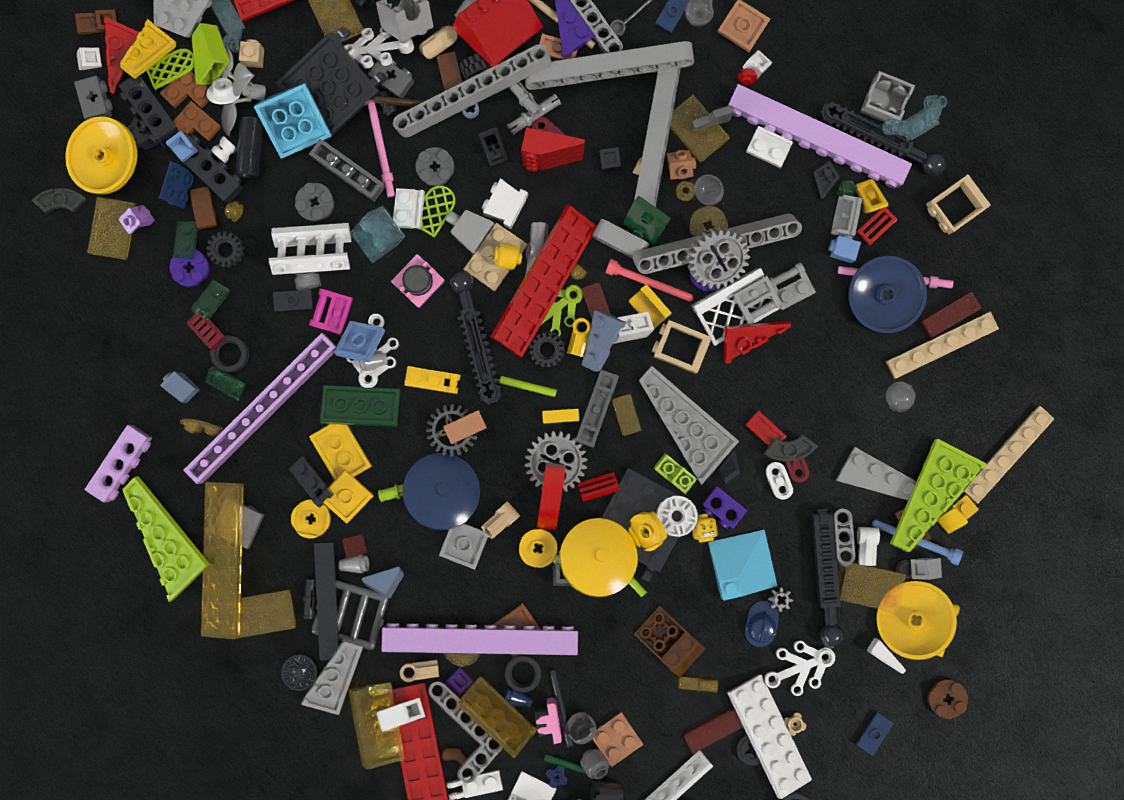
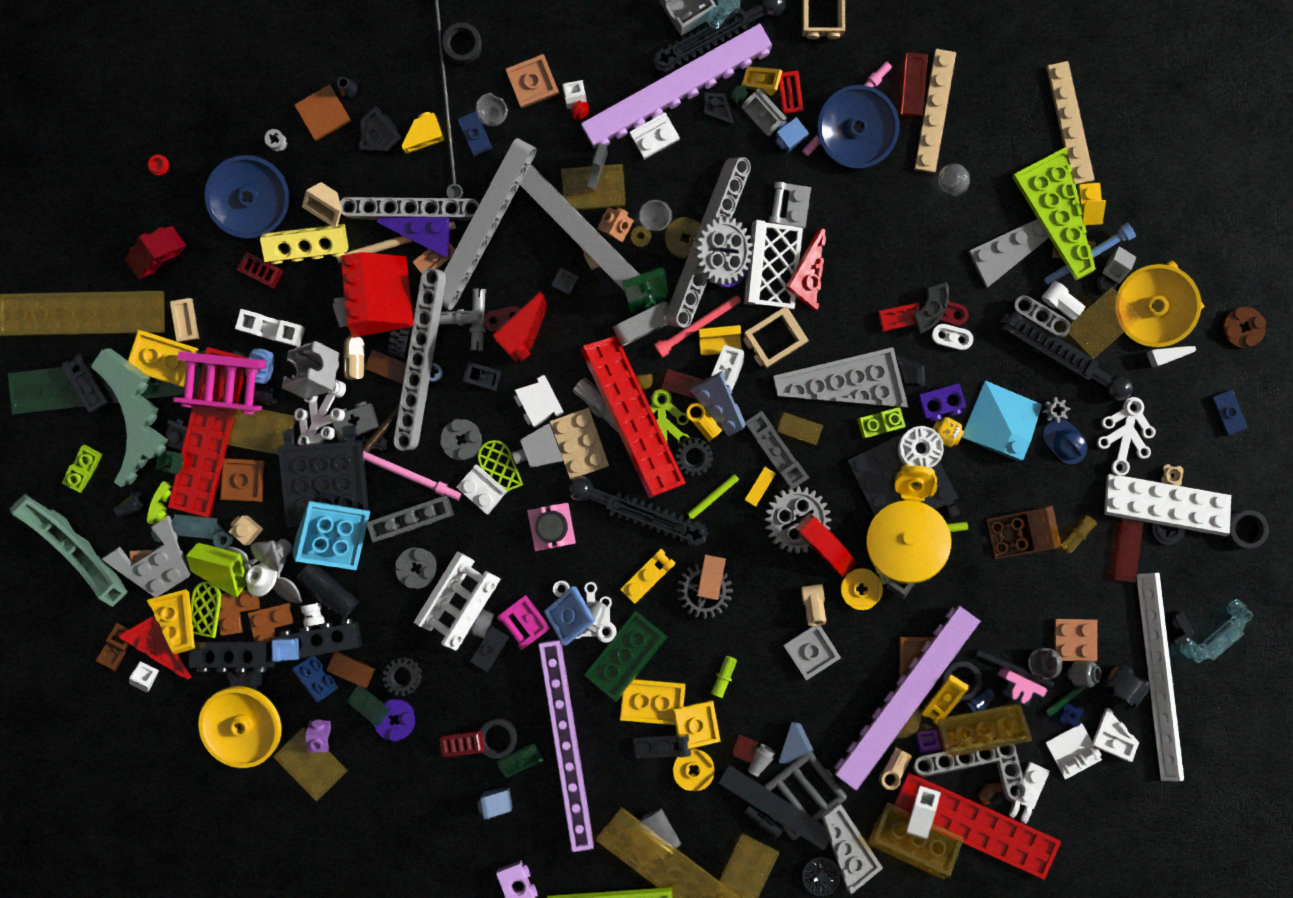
camera: 50 degrees left, 0 degrees up
pearl dark grey tile [32,188,87,214] -> none
dark grey brick [74,76,113,120] -> none
clear yellow slope [180,419,224,437] -> none
clear green plate [192,280,229,320] -> none
clear yellow plate [225,201,243,222] -> none
clear light blue slope [350,206,405,263] -> none
dark blue dish [402,453,480,530] -> none
yellow head [493,243,522,270] -> none
red tile [577,472,620,502] -> none
light grey plate [732,276,782,325] -> none
none -> dark orange tile [220,459,265,502]
none -> yellow plate [920,675,969,726]

